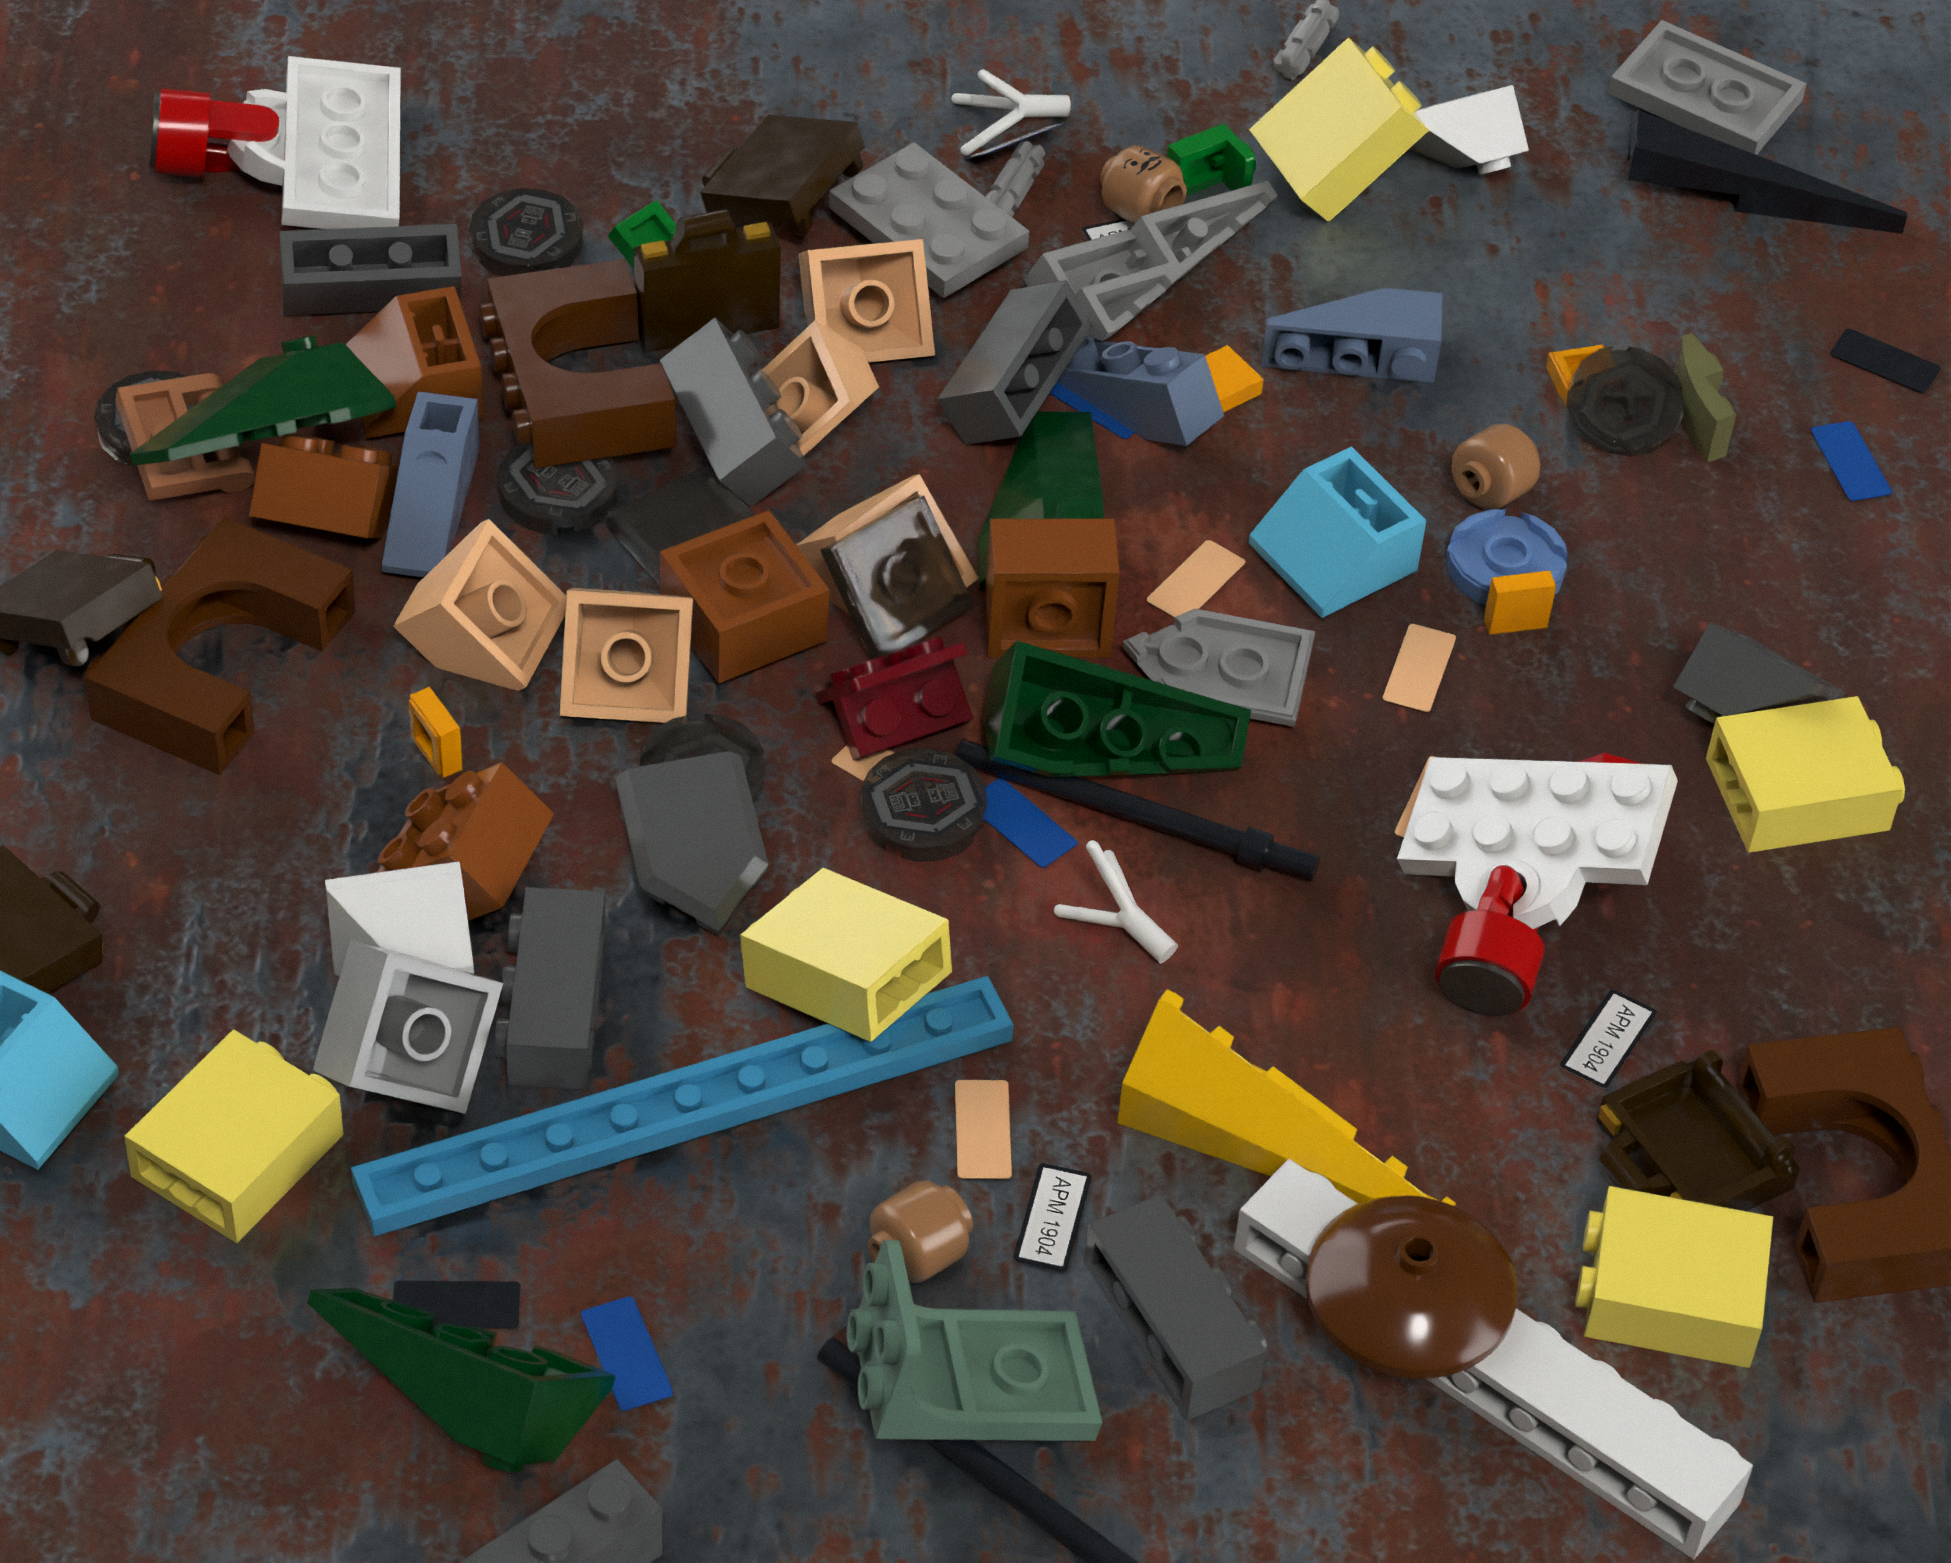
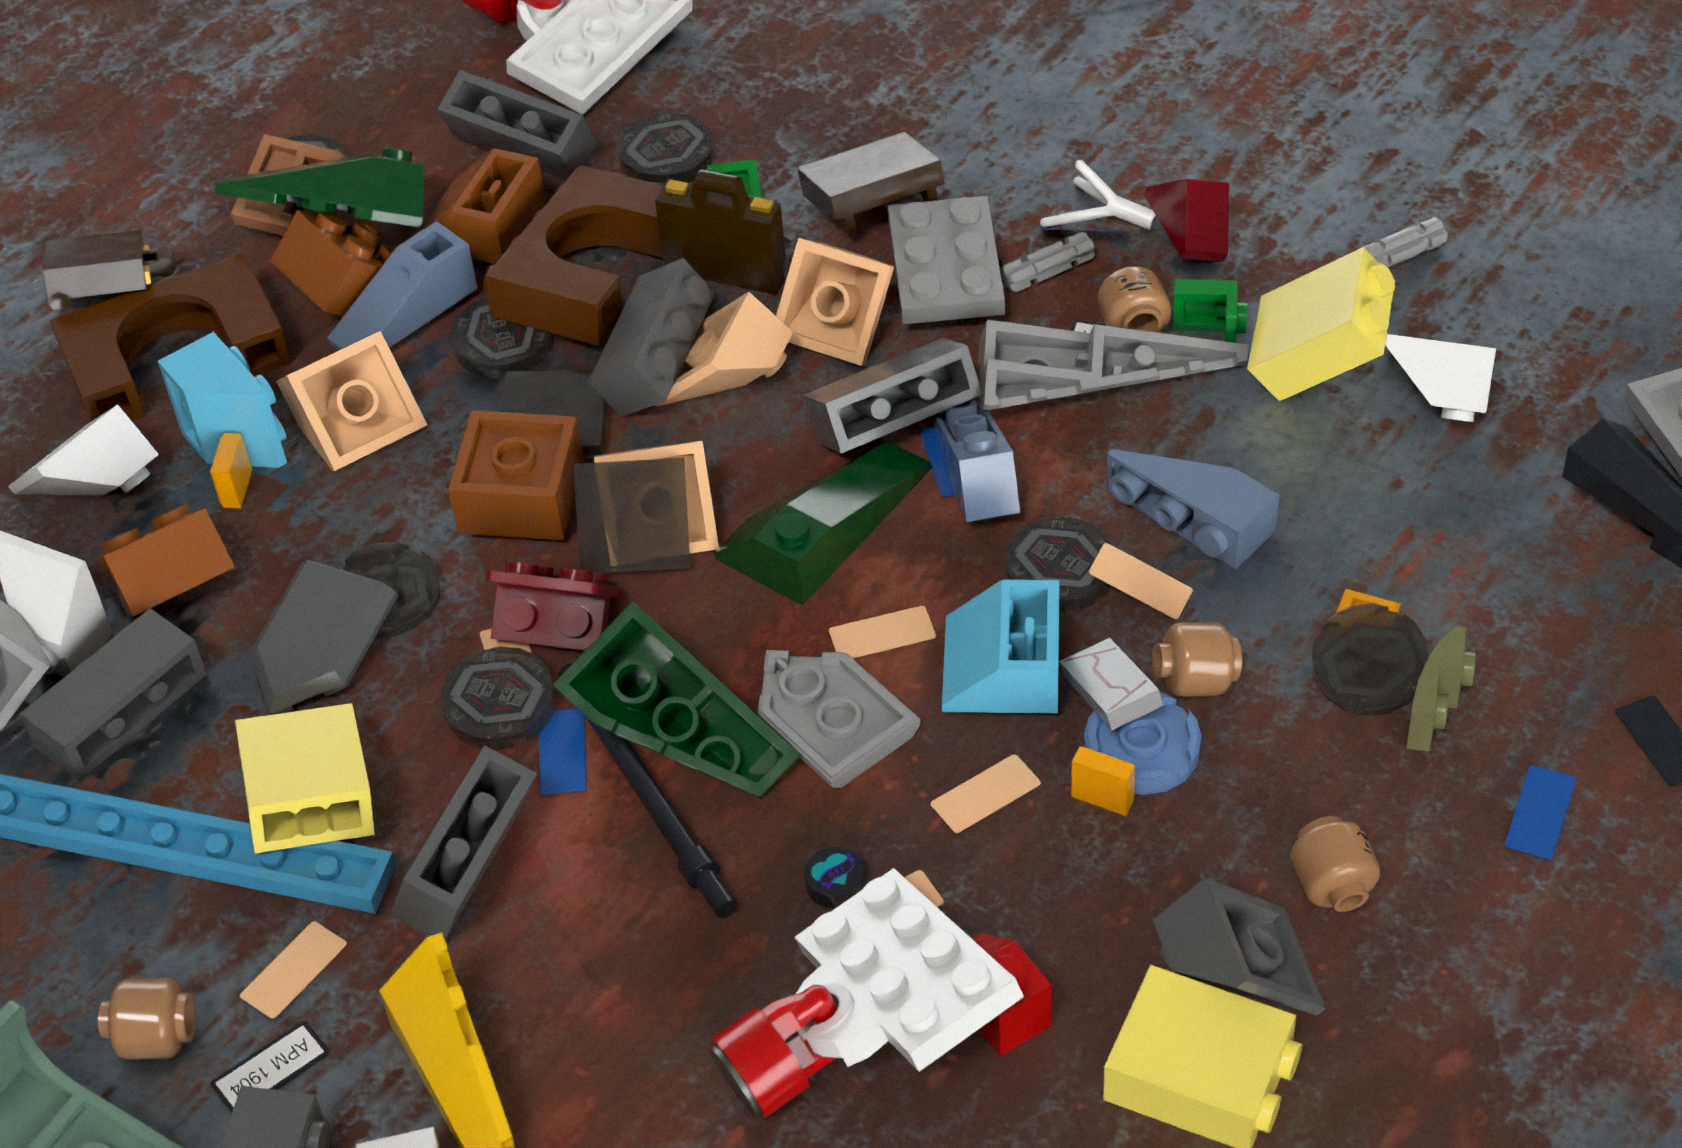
camera: 45 degrees right, 0 degrees up
light nougat slope [559,588,694,724] -> none
dark orange container [984,519,1120,658] -> none
white plant [1054,840,1178,963] -> none
light orange tile [1205,345,1264,413] -> none
none -> white slope [8,404,159,495]
none -> medium azure slope [158,332,287,468]
none -> dark grey brick [390,745,537,940]
none -> black tile [804,846,866,908]
none -> tile [1005,517,1113,612]
none -> light grey tile [1059,638,1163,730]
none -> light nougat sticker [1089,543,1193,619]
none -> dark red slope [1144,178,1229,262]
none -> medium nougat head [1290,816,1381,912]

